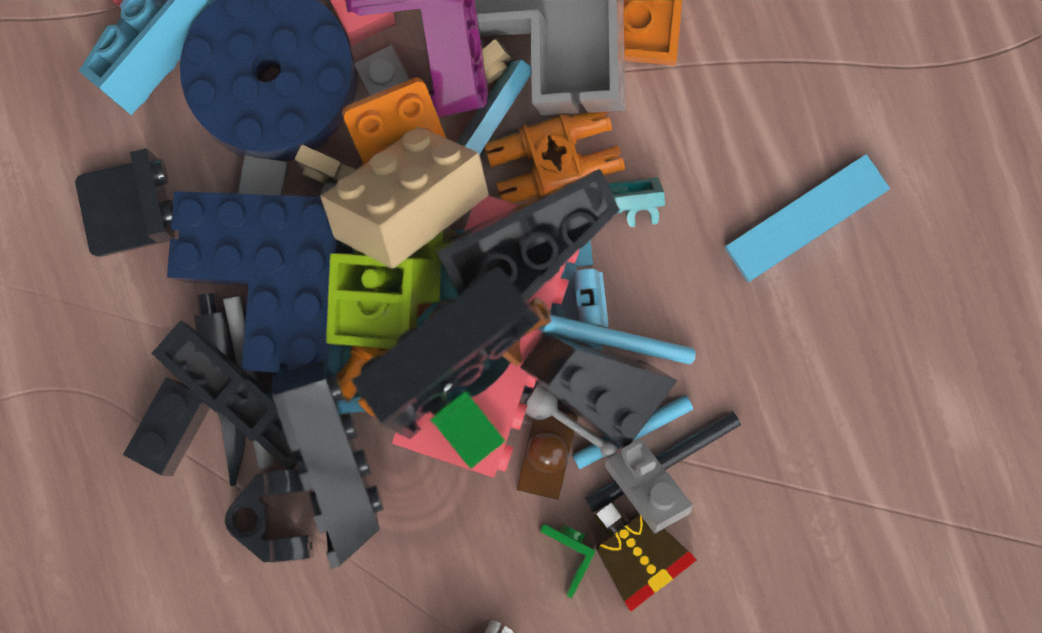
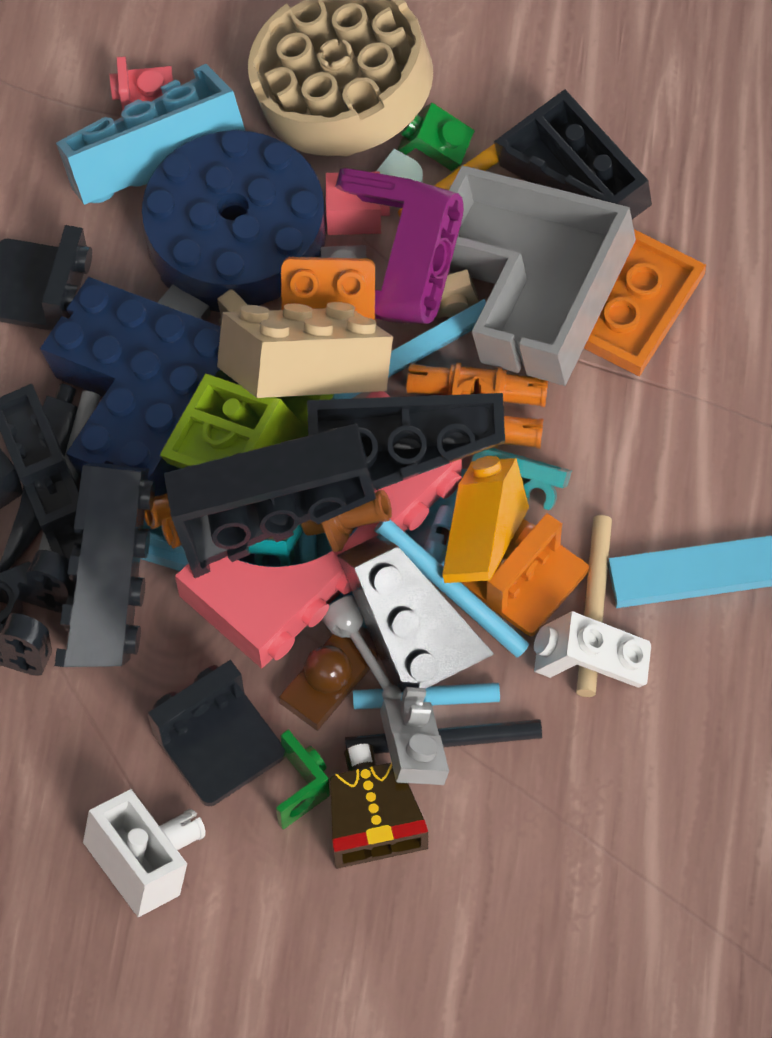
camera: 25 degrees right, 20 degrees down
green bracket [430,391,505,469] -> none
none -> black bracket [148,659,285,807]
none -> light orange slope [442,456,529,583]
none -> orange bracket [461,513,589,637]
none -> white bracket [534,611,651,688]
none -> tan bar [576,515,612,697]

